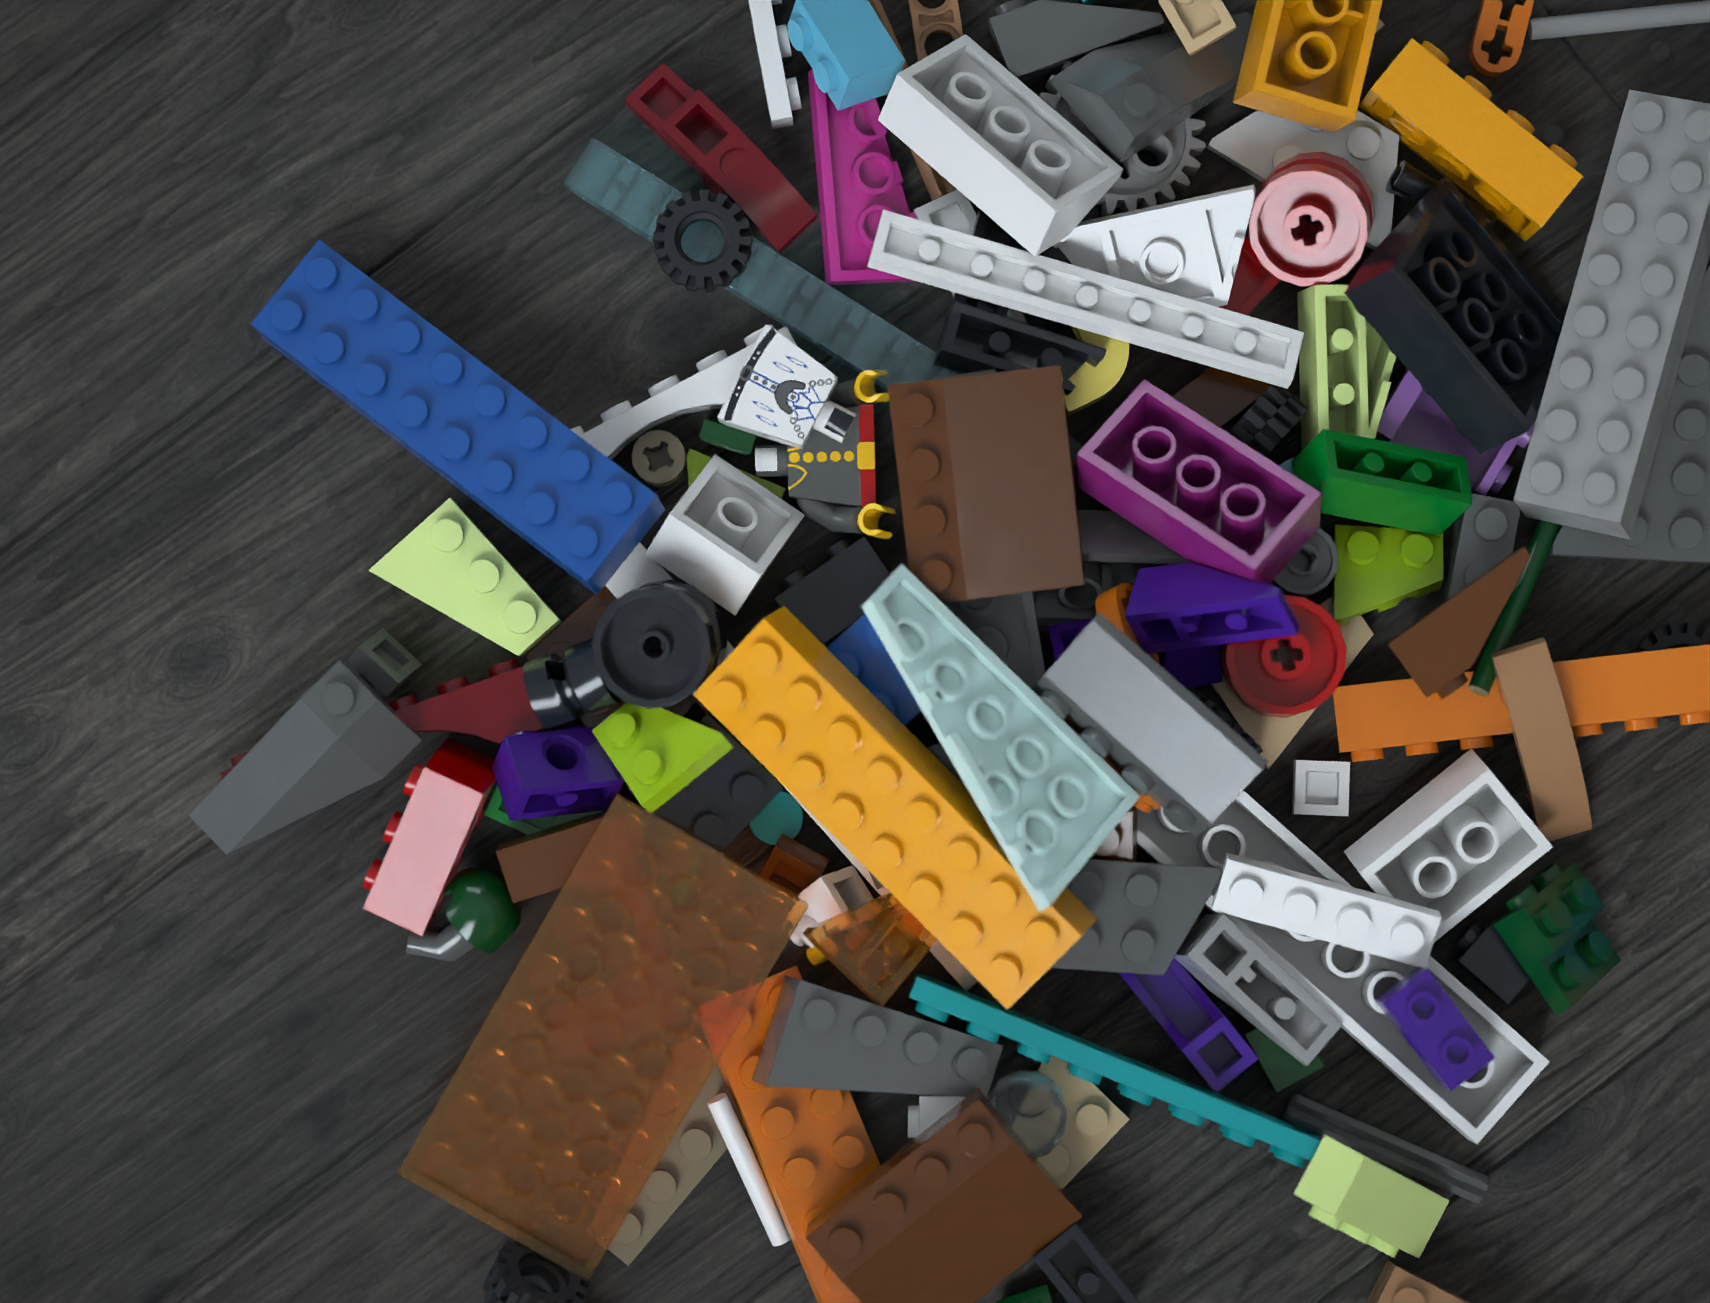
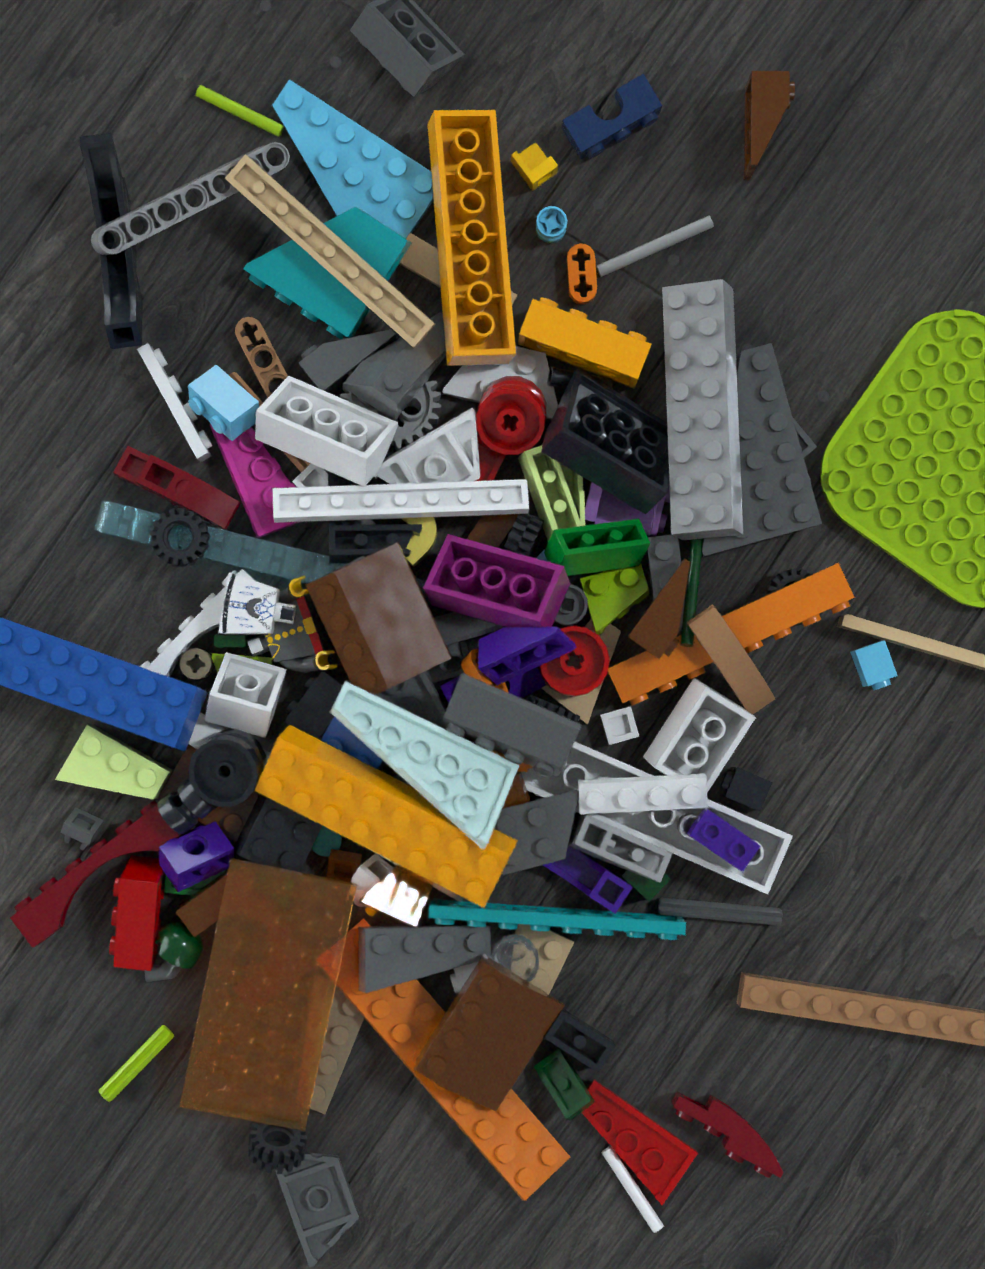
camera: 20 degrees left, 0 degrees up
dark grey wedge [188,660,423,855] -> none
lime wing [591,703,734,814] -> none
white bar [707,1093,791,1246] -> none
yellowish green brick [1294,1135,1450,1258] -> none
dark green plate [1493,862,1621,1015] -> none
none -> lime axle [99,1025,174,1102]

